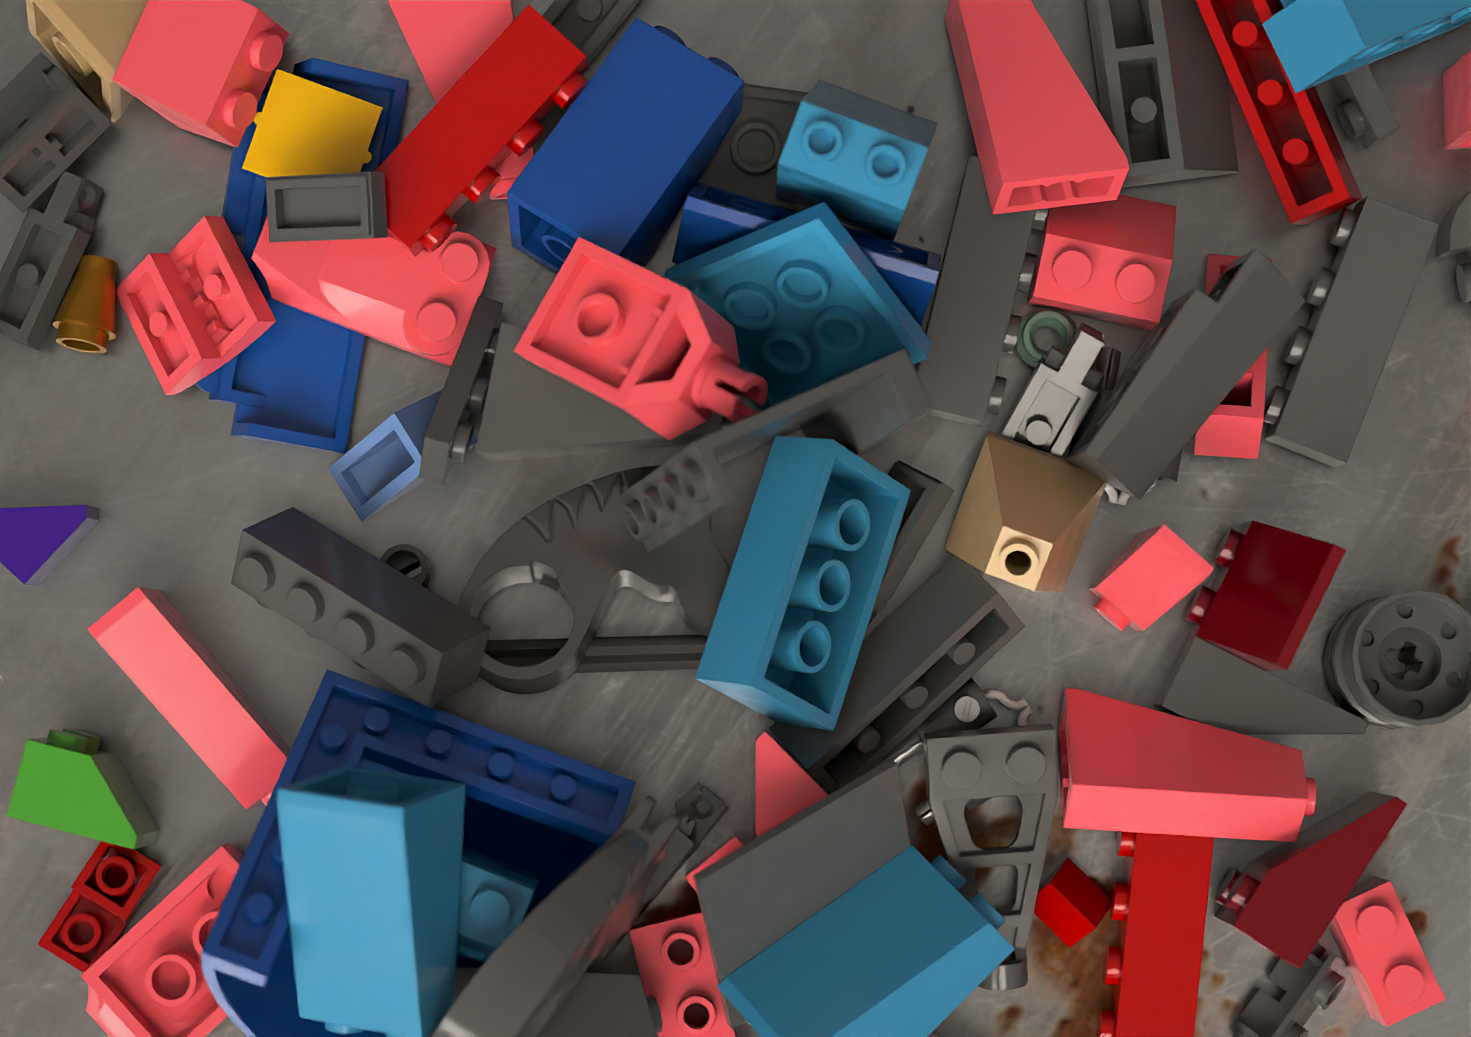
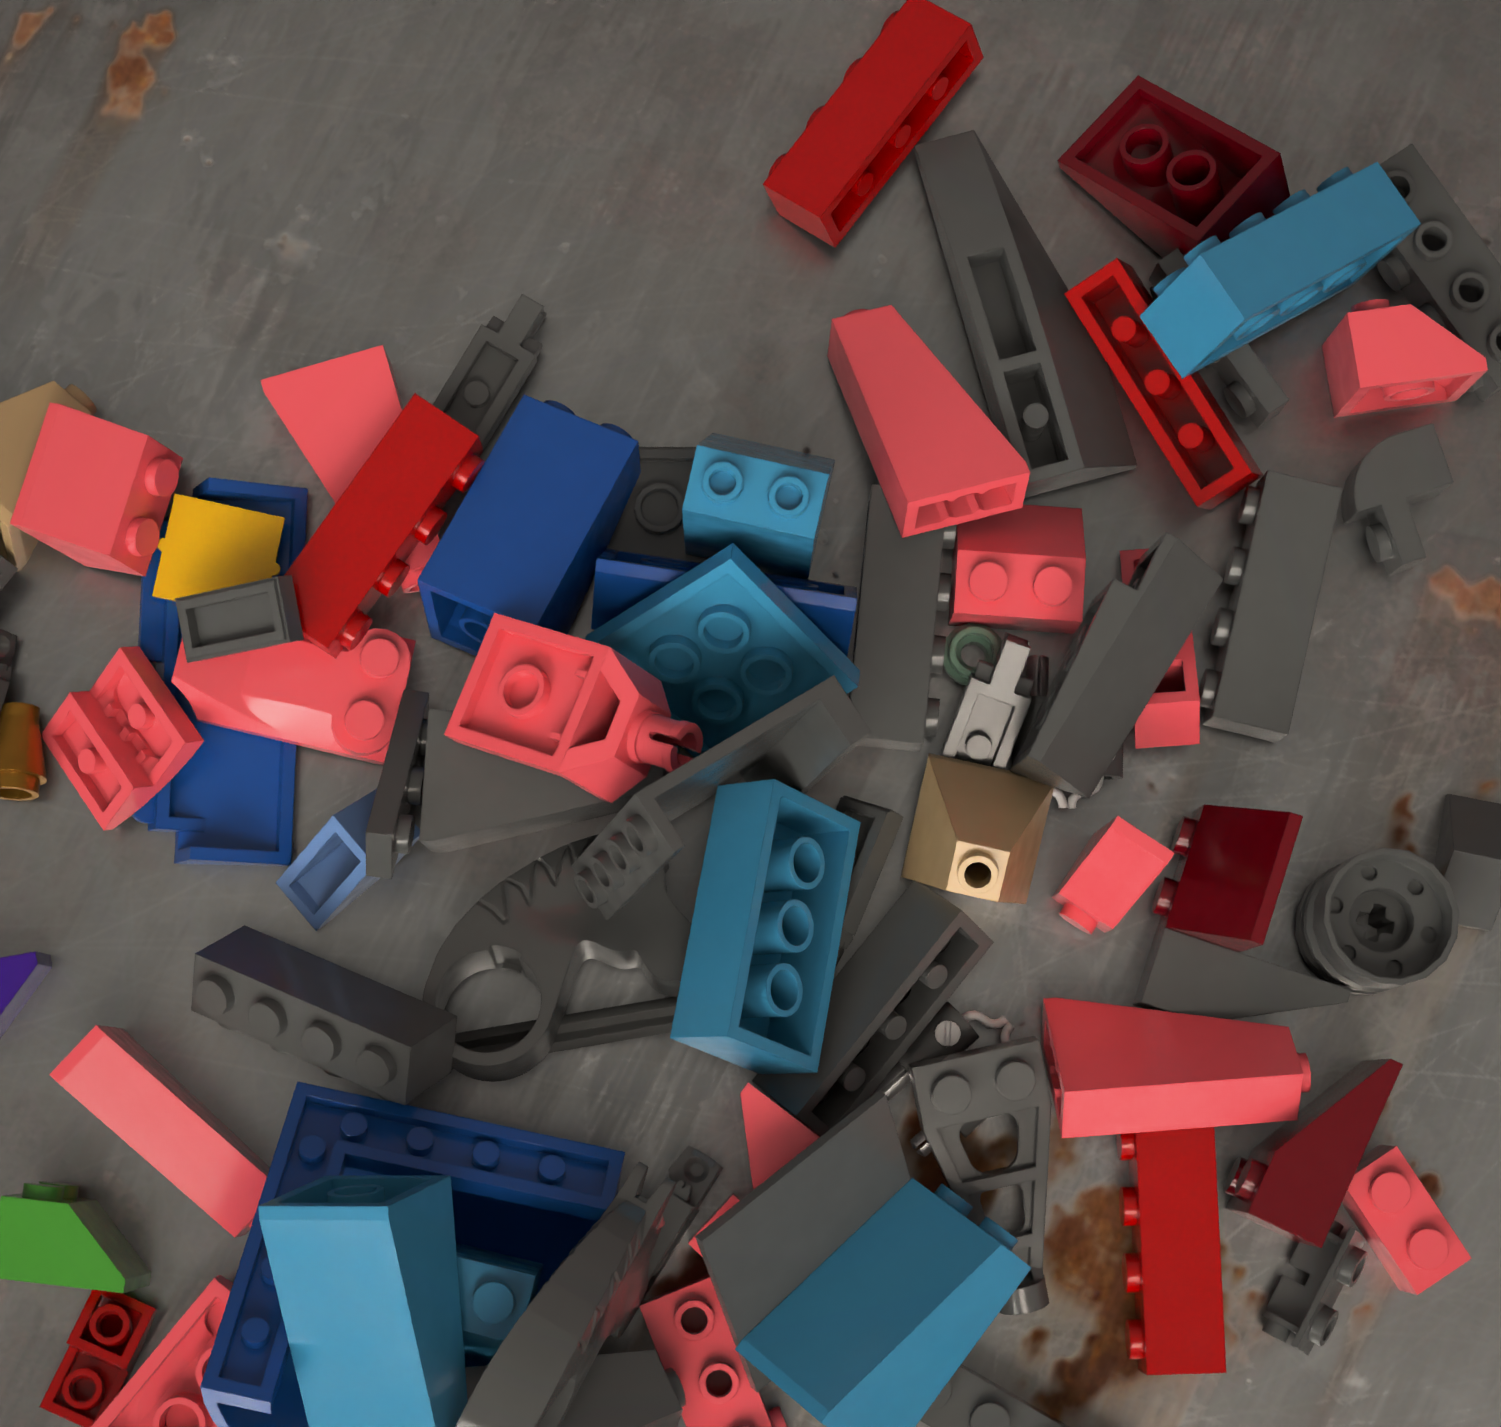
camera: 10 degrees left, 5 degrees down
dark grey hinge [380,544,432,588] -> none
red slope [1034,857,1110,948] -> none

